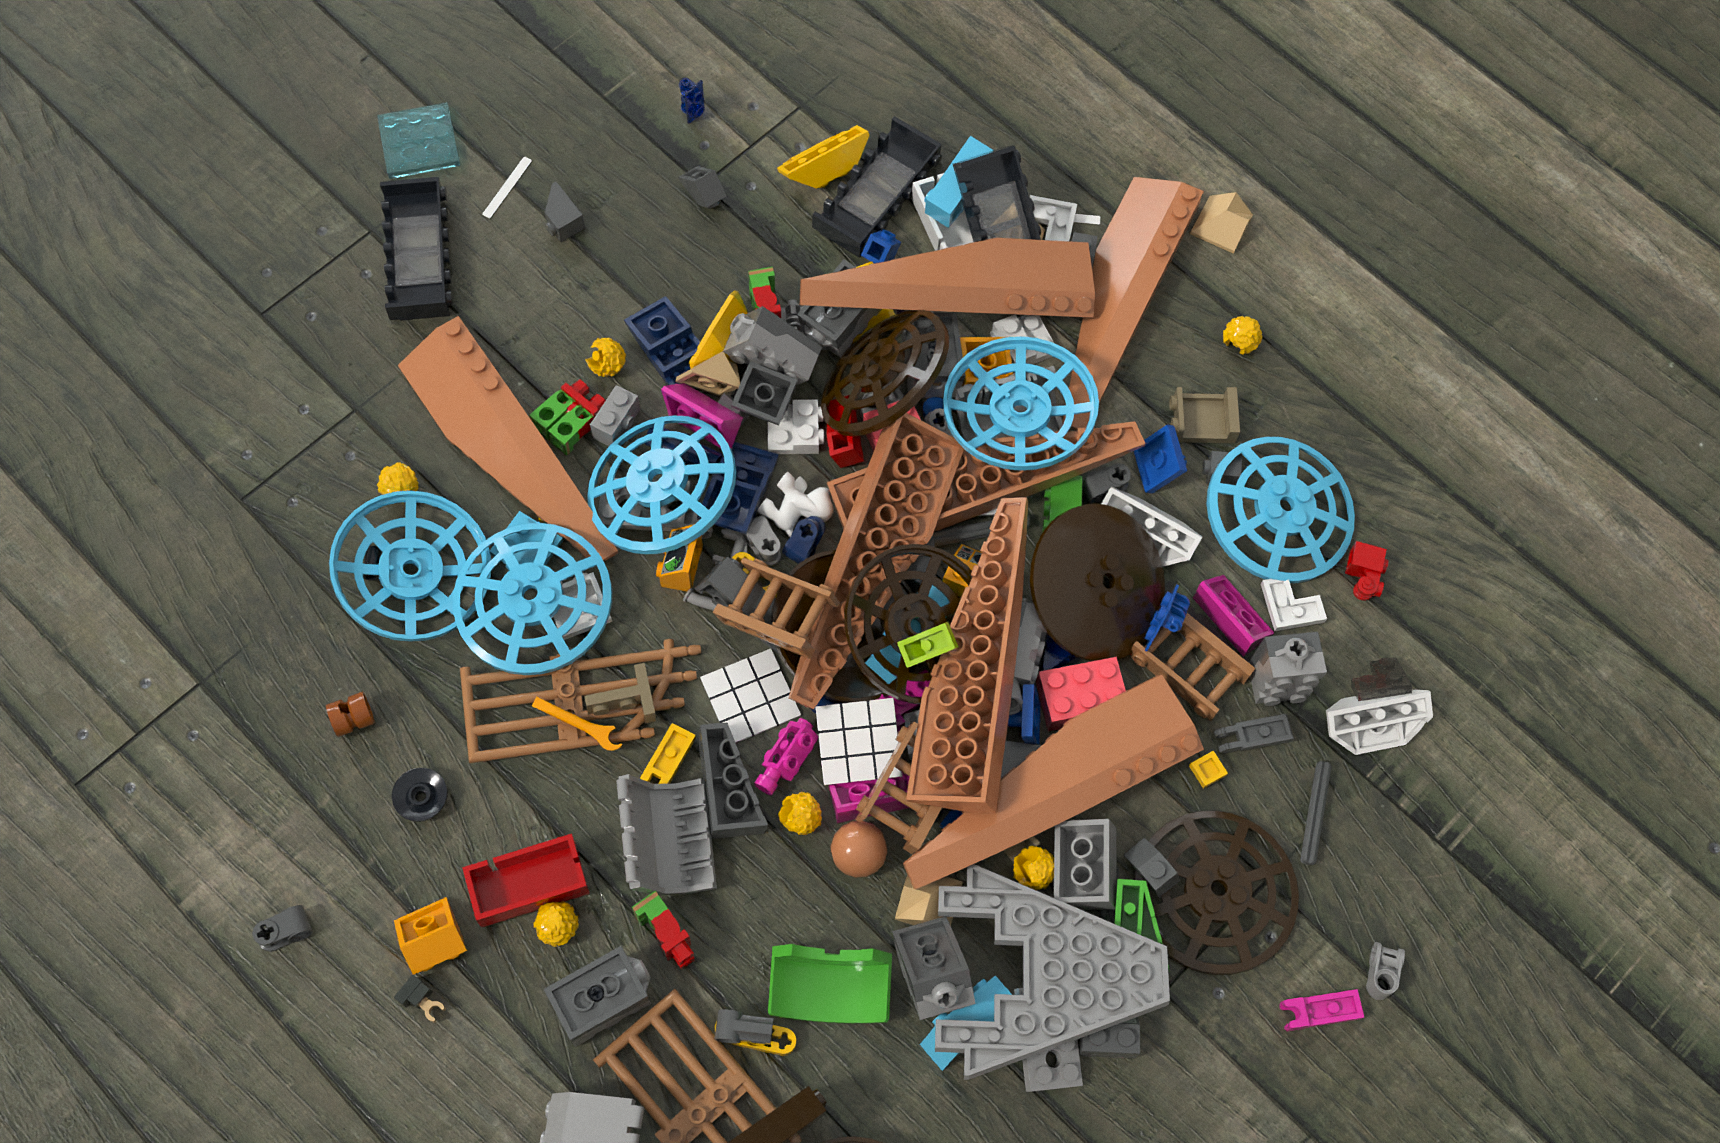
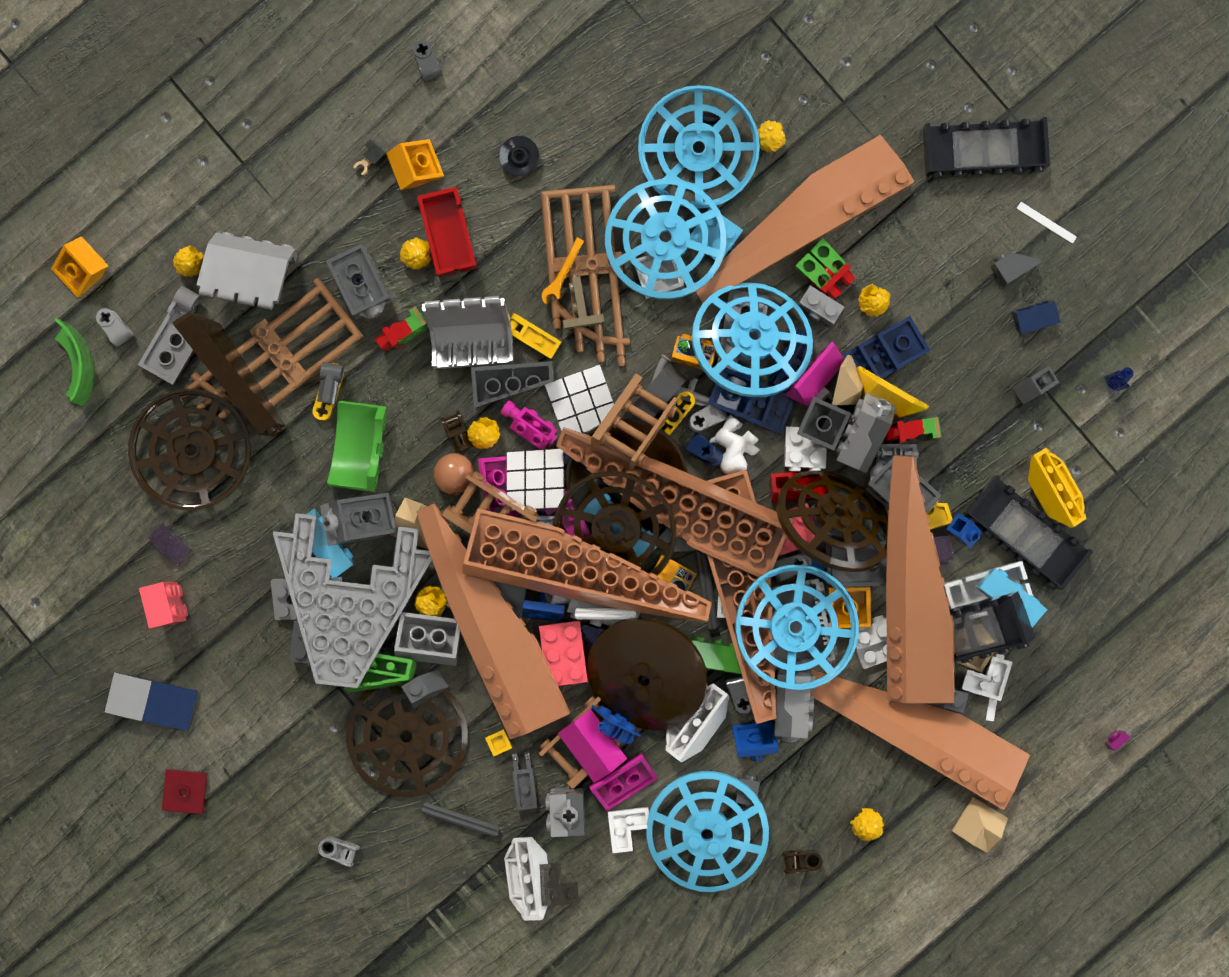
camera: 95 degrees right, 20 degrees up
dark orange wheel [326,691,375,737] -> none
clear light blue plate [377,102,460,179] -> none
lime slope [897,622,958,668] -> none
dark tan panel [1169,387,1240,443] -> none
dark pink plate [1279,989,1364,1031] -> none
red brick [1345,541,1389,601] -> none
none -> dark brown connector [440,410,473,453]
none -> dark pink slope [558,709,627,783]
none -> white axle [575,608,636,619]
none -> light grey piece [775,668,815,743]
none -> dark brown piece [782,849,822,874]
none -> dark blue hinge [1011,300,1061,334]
none -> magenta plate [1105,730,1130,751]

